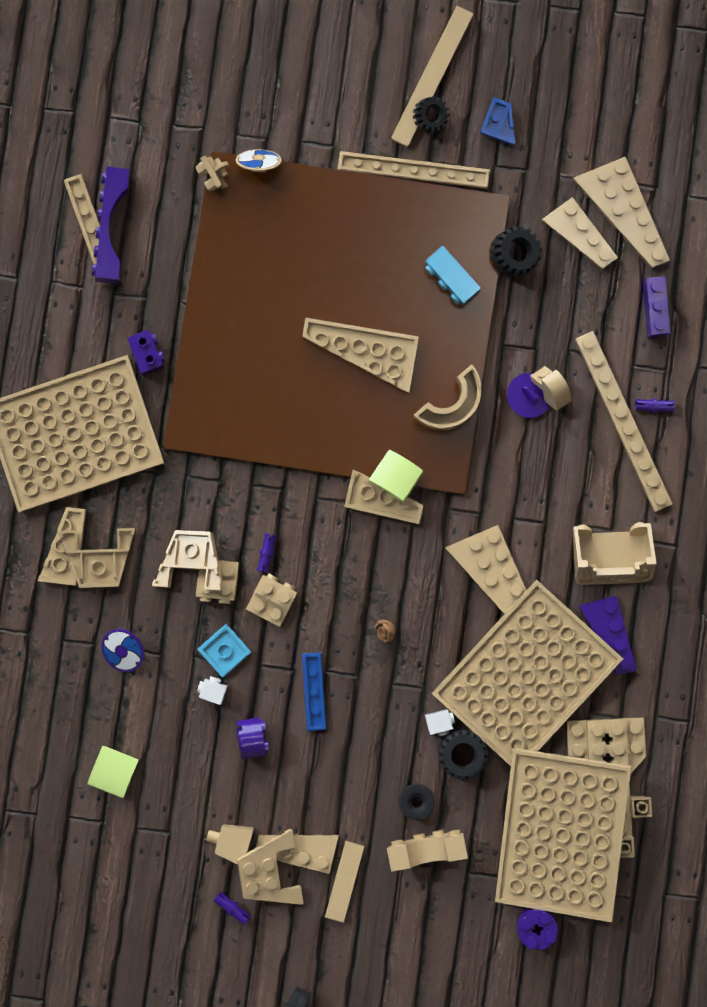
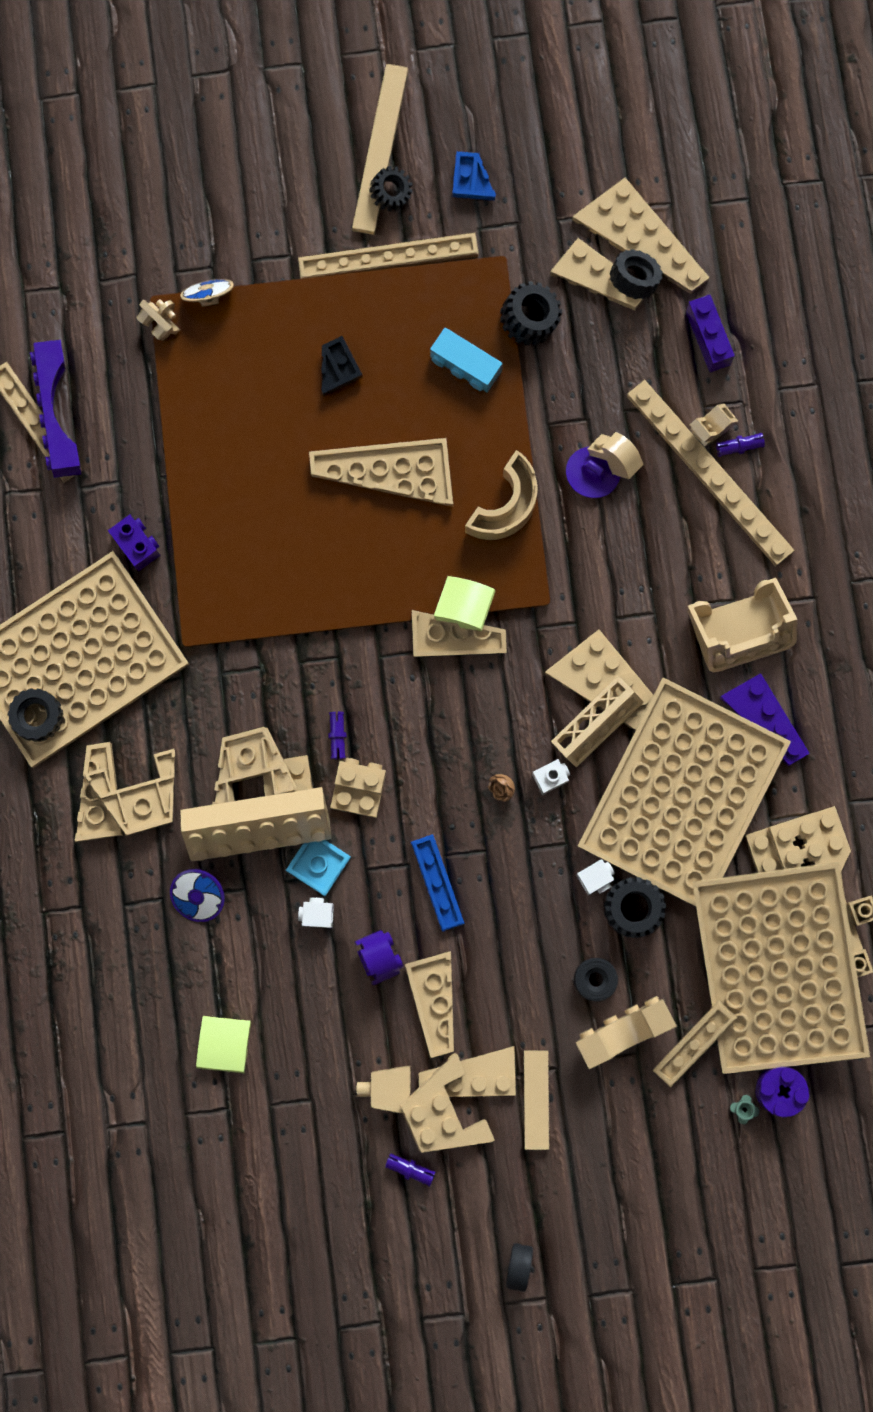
camera: 10 degrees left, 5 degrees down
none -> black tyre [7,688,63,742]
none -> tan brick [181,787,331,862]
none -> black wing [322,336,363,396]
none -> tan wing [405,951,454,1058]
none -> white brick [532,760,570,795]
none -> tan fence [551,676,644,767]
none -> black tyre [609,249,663,300]
none -> tan tile [653,1000,737,1087]
none -> tan brick [689,404,738,447]
none -> sand green plate [730,1095,759,1124]

